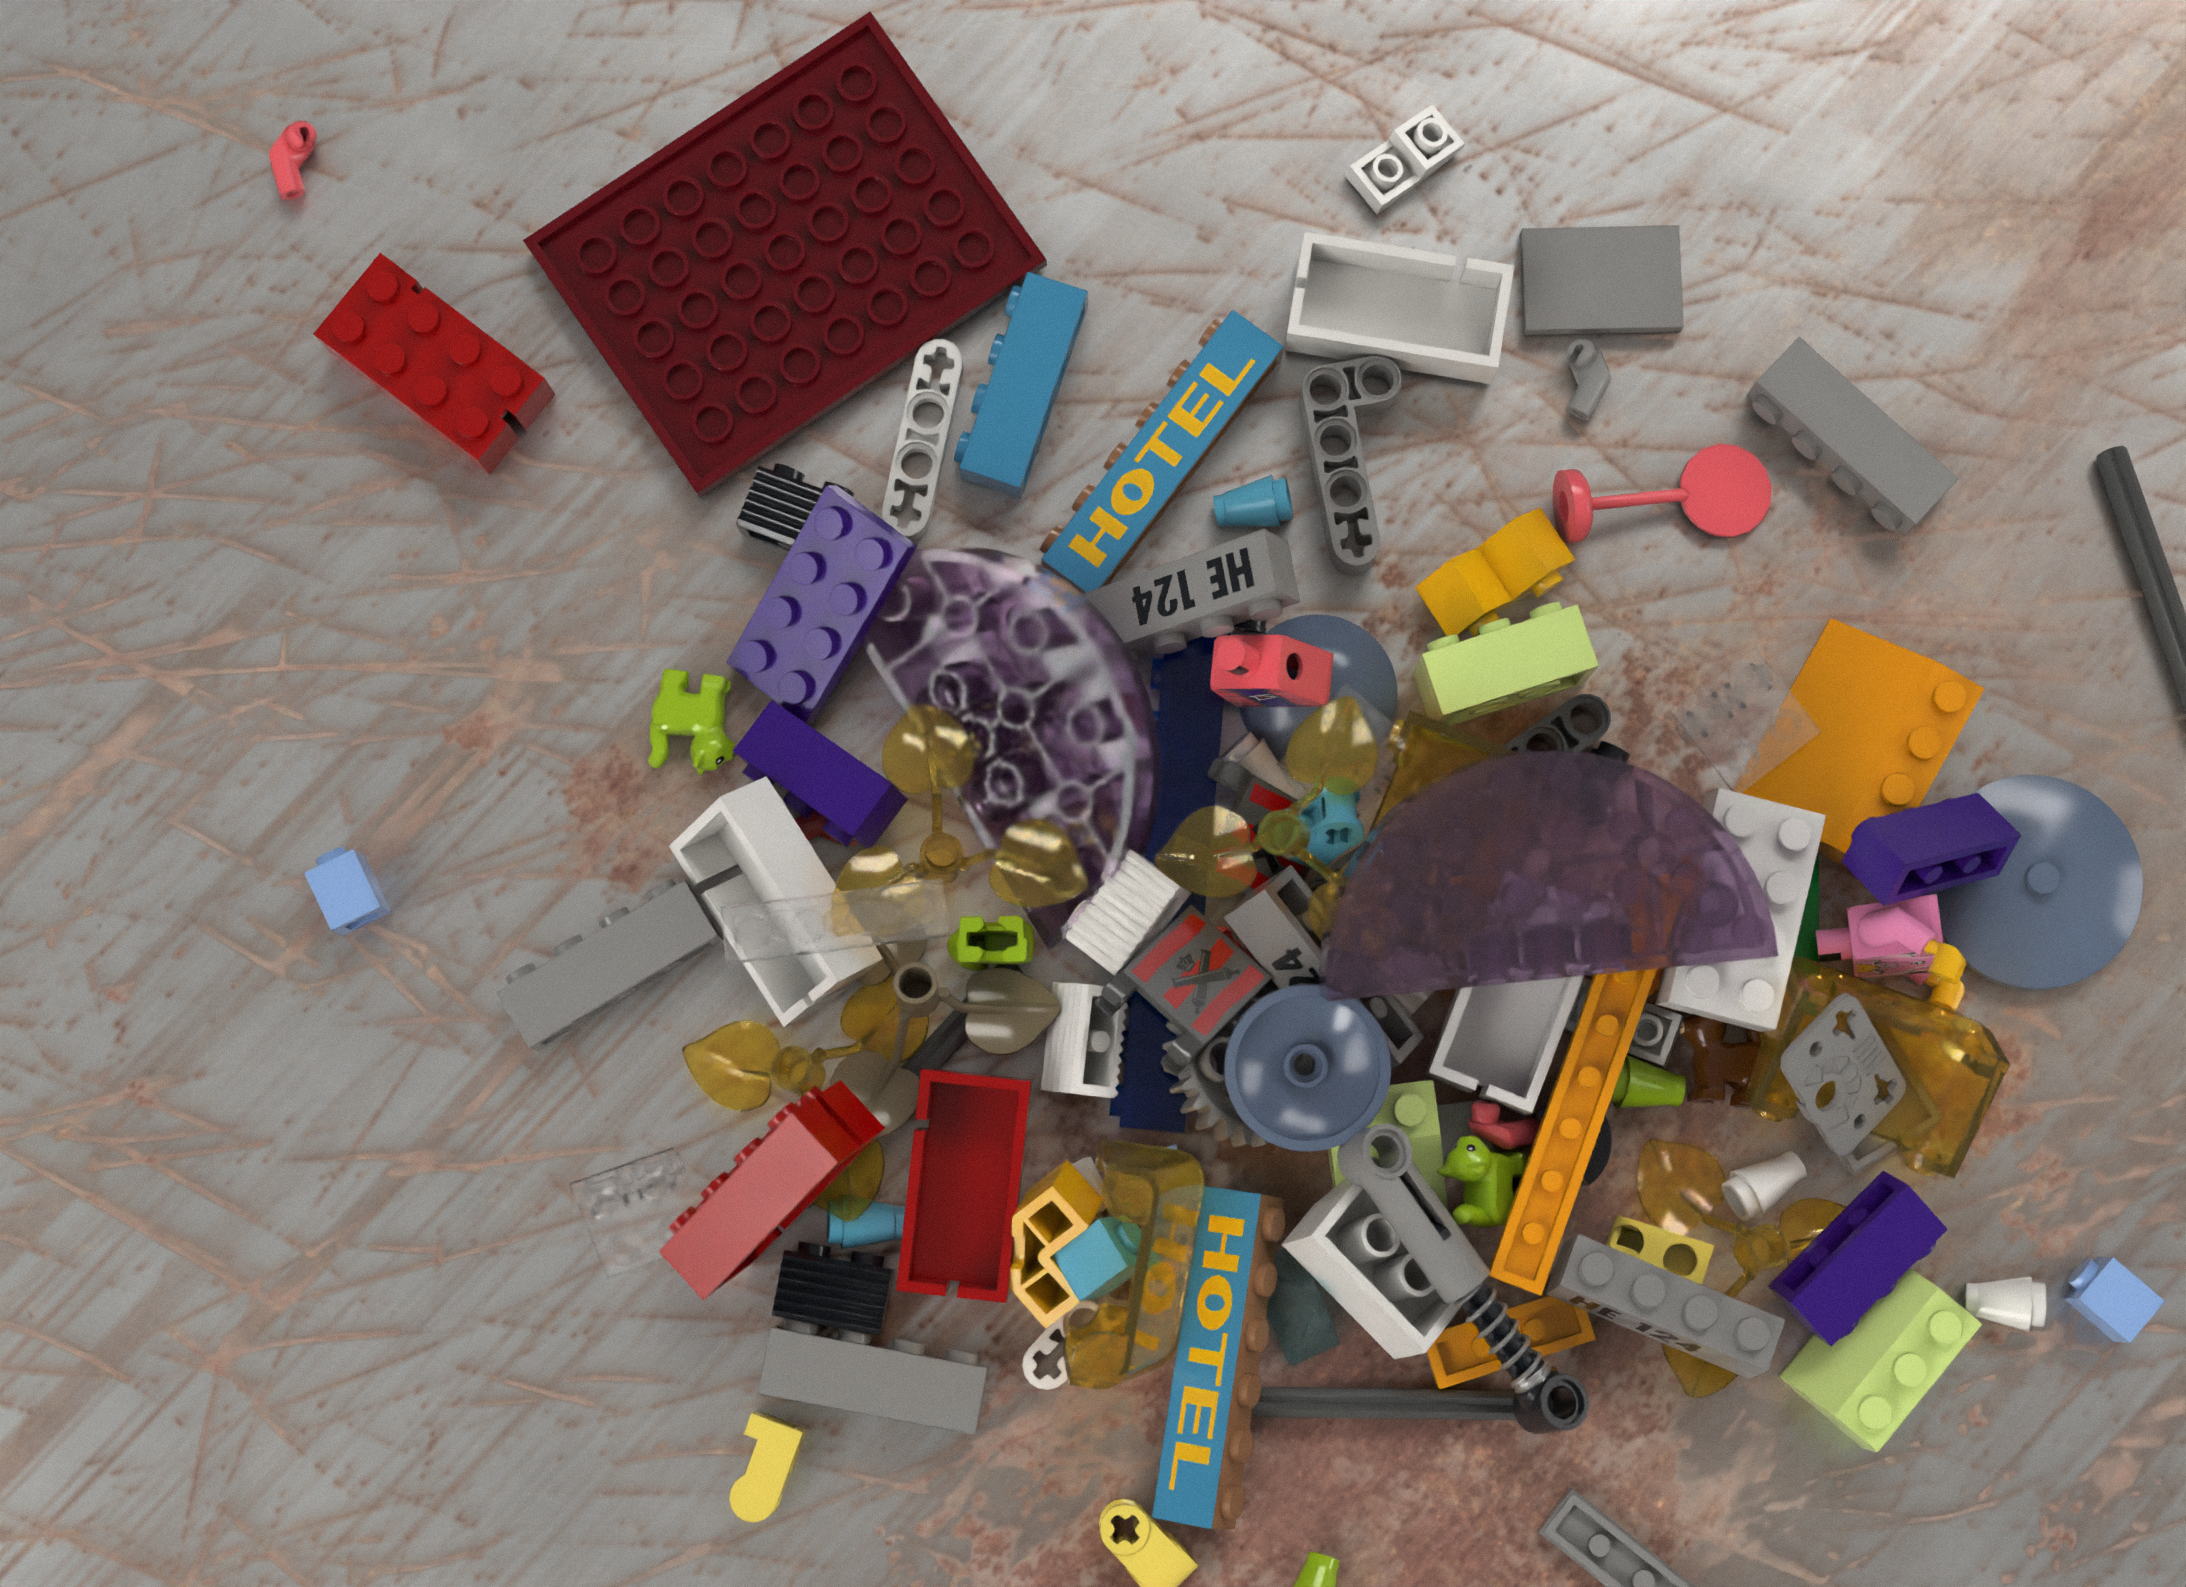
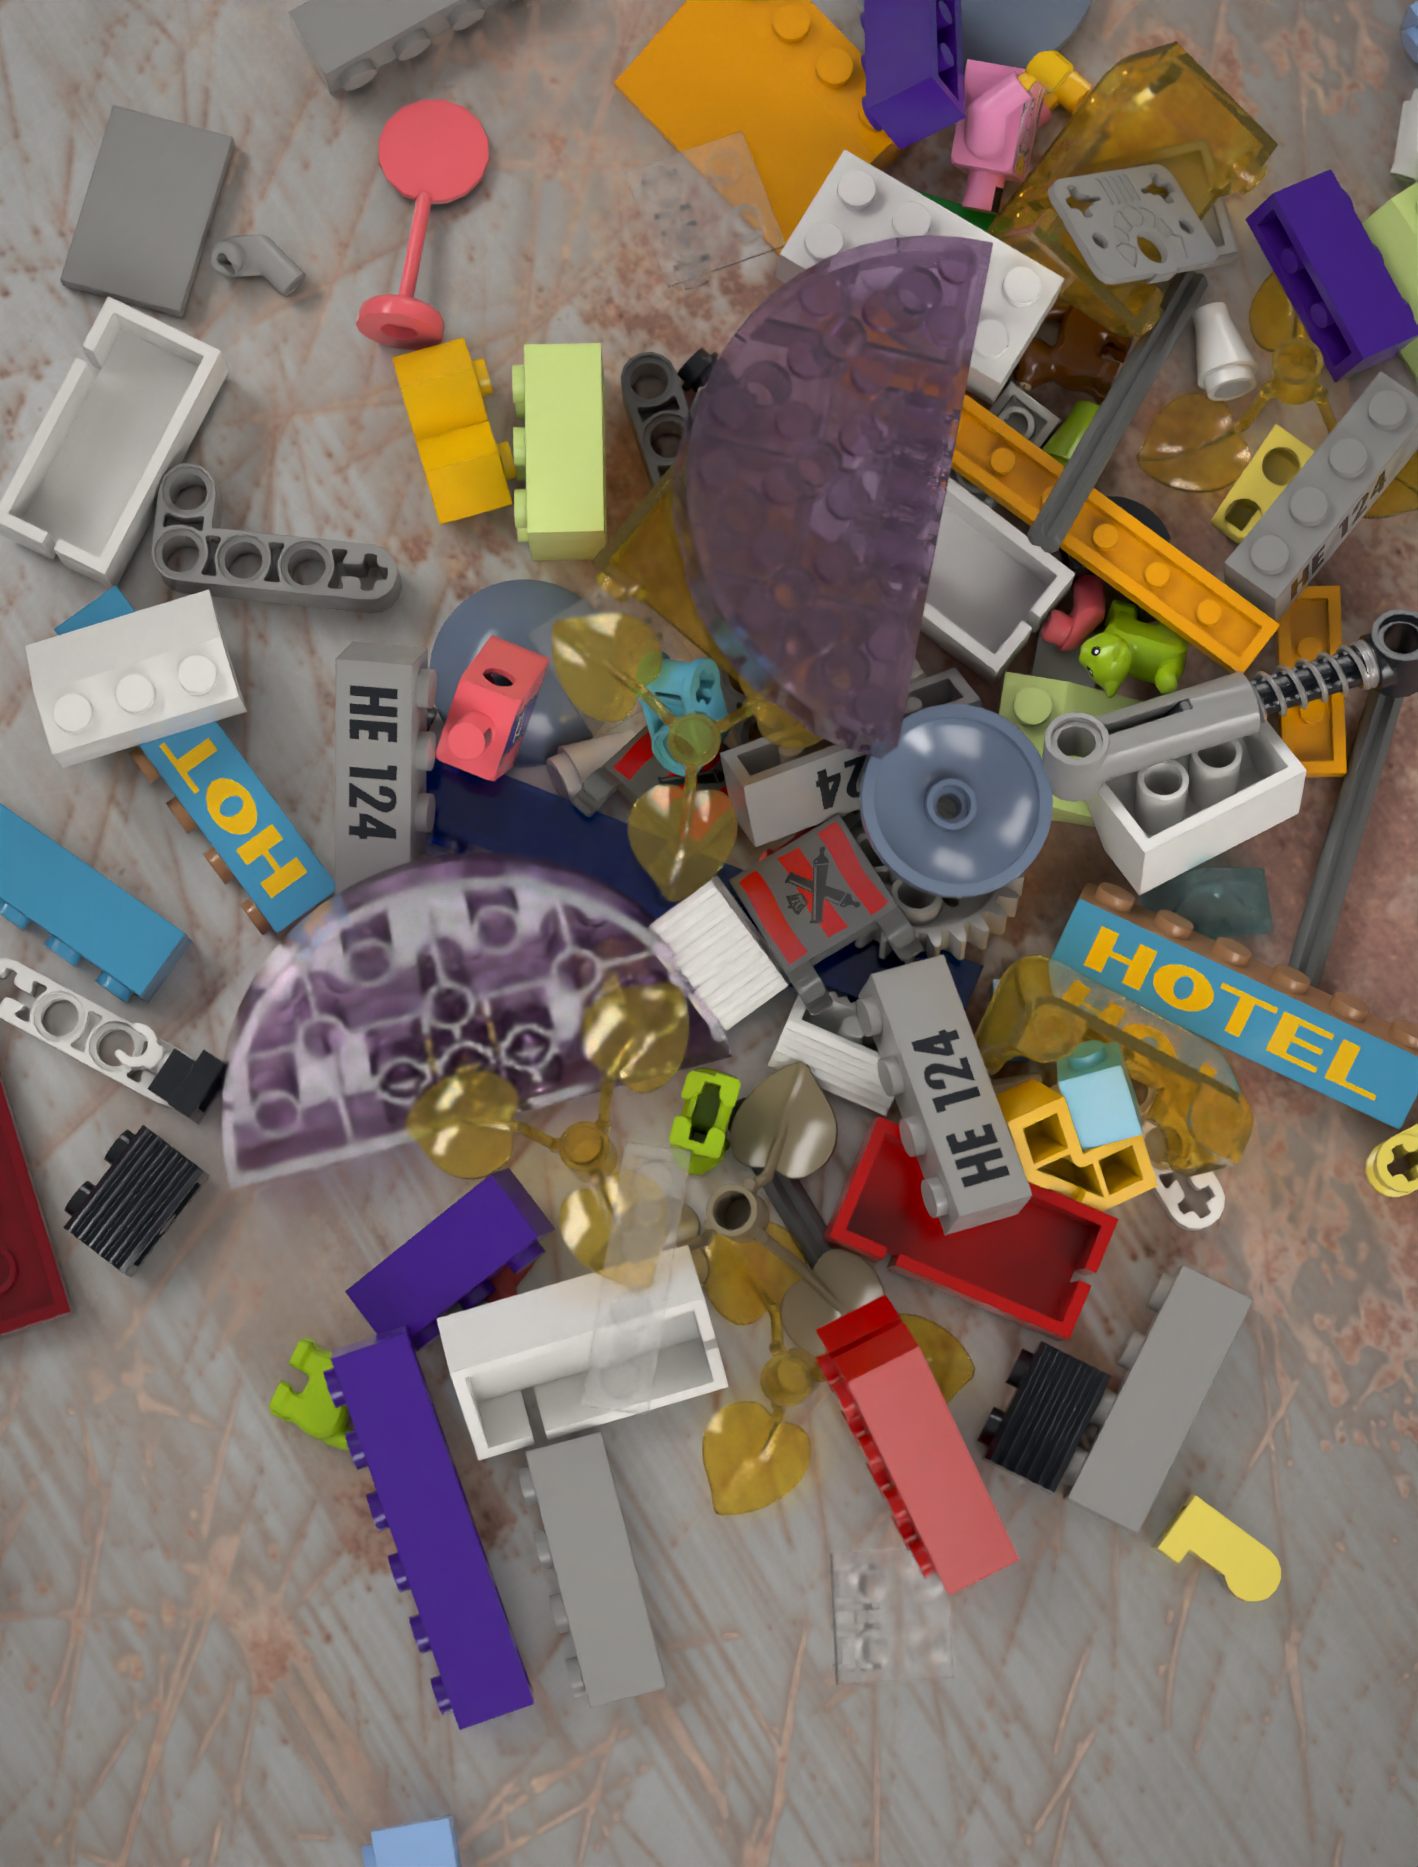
camera: 75 degrees left, 0 degrees up
plate [726,485,917,724] -> none
medium azure cone [827,1195,905,1249] -> none
medium azure cone [1213,474,1293,527] -> none
none -> white slope [25,589,247,768]
none -> black piece [115,1023,234,1125]
none -> dark purple brick [323,1324,534,1730]
none -> light grey brick [856,954,1033,1235]
none -> dark grey axle [1027,270,1208,553]

